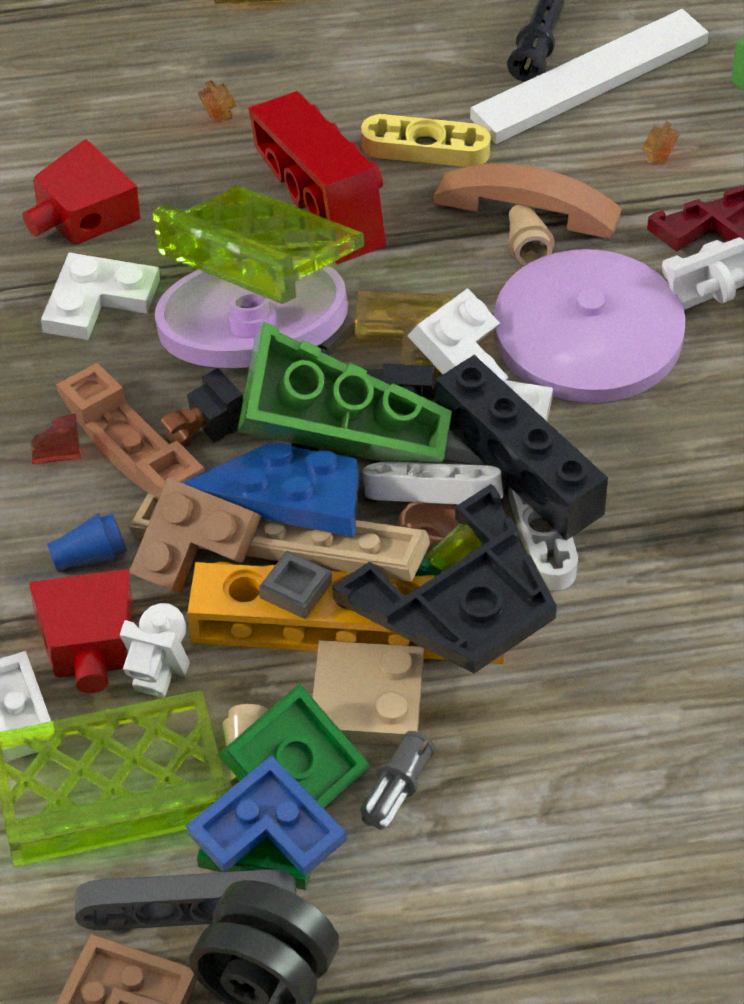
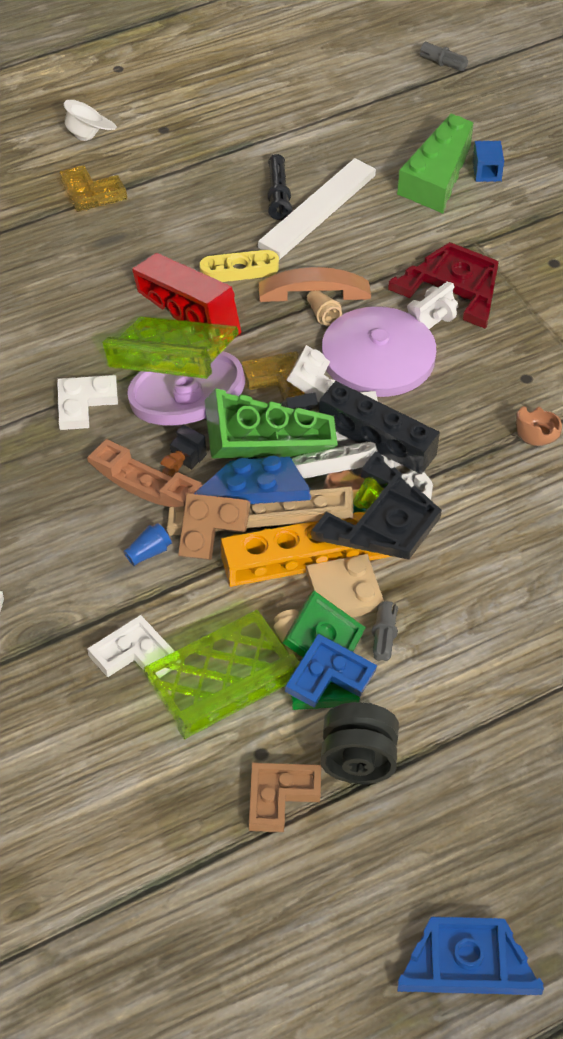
camera: 20 degrees left, 0 degrees up
red torso [22,139,141,244] -> none
red torso [29,569,133,693] -> none
clear red tile [31,414,81,464] -> none
dark grey beam [75,870,296,930] -> none
white hips [120,603,190,698] -> none
clear orange plate [197,80,236,123] -> none
dark grey tile [259,551,332,619] -> none
clear orange plate [642,121,680,165] -> none

